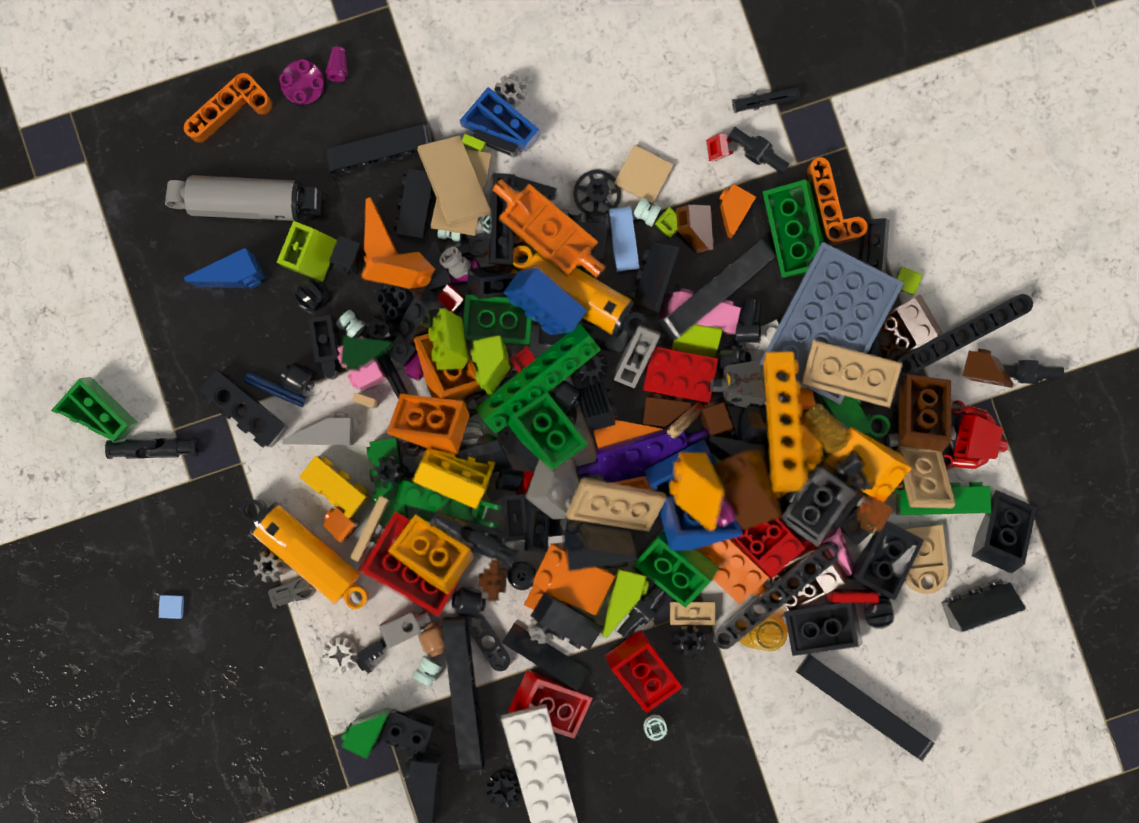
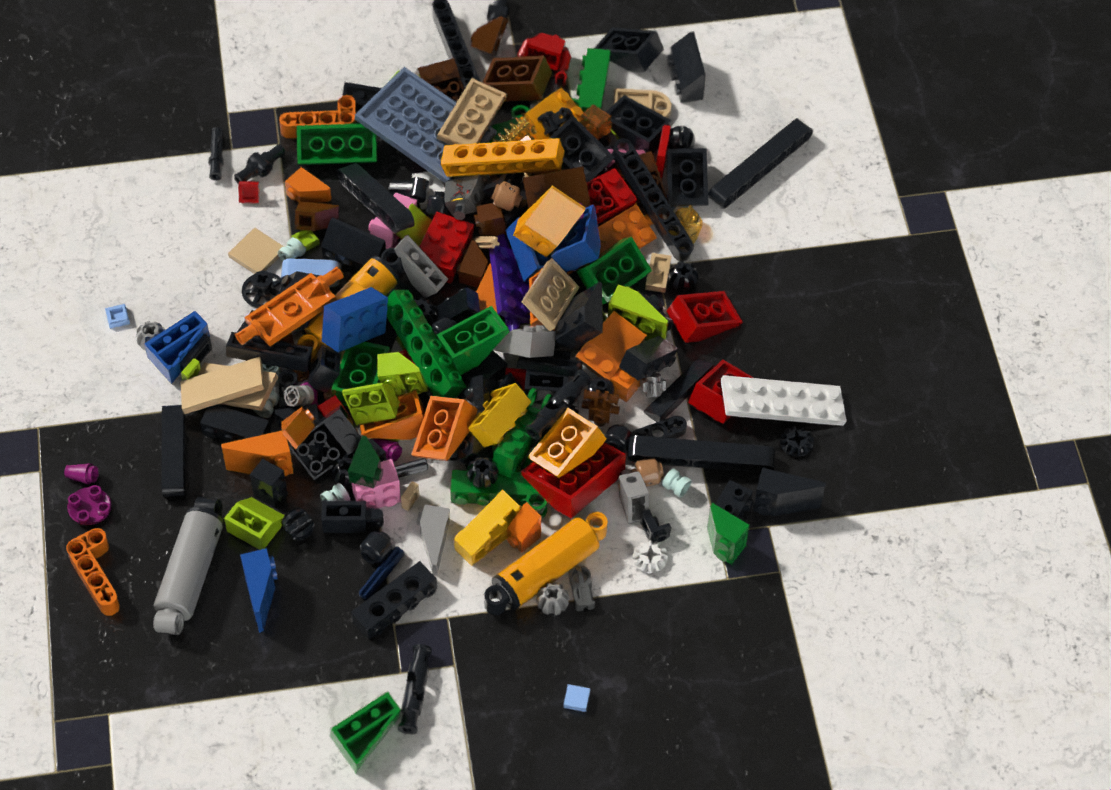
camera: 80 degrees left, 30 degrees down
tan tile [351,496,390,562] -> none
light aqua wheel [643,714,667,741] -> none
tan tile [896,446,955,508] -> none
none -> light blue tile [105,304,130,329]
none -> medium nougat head [491,182,523,211]

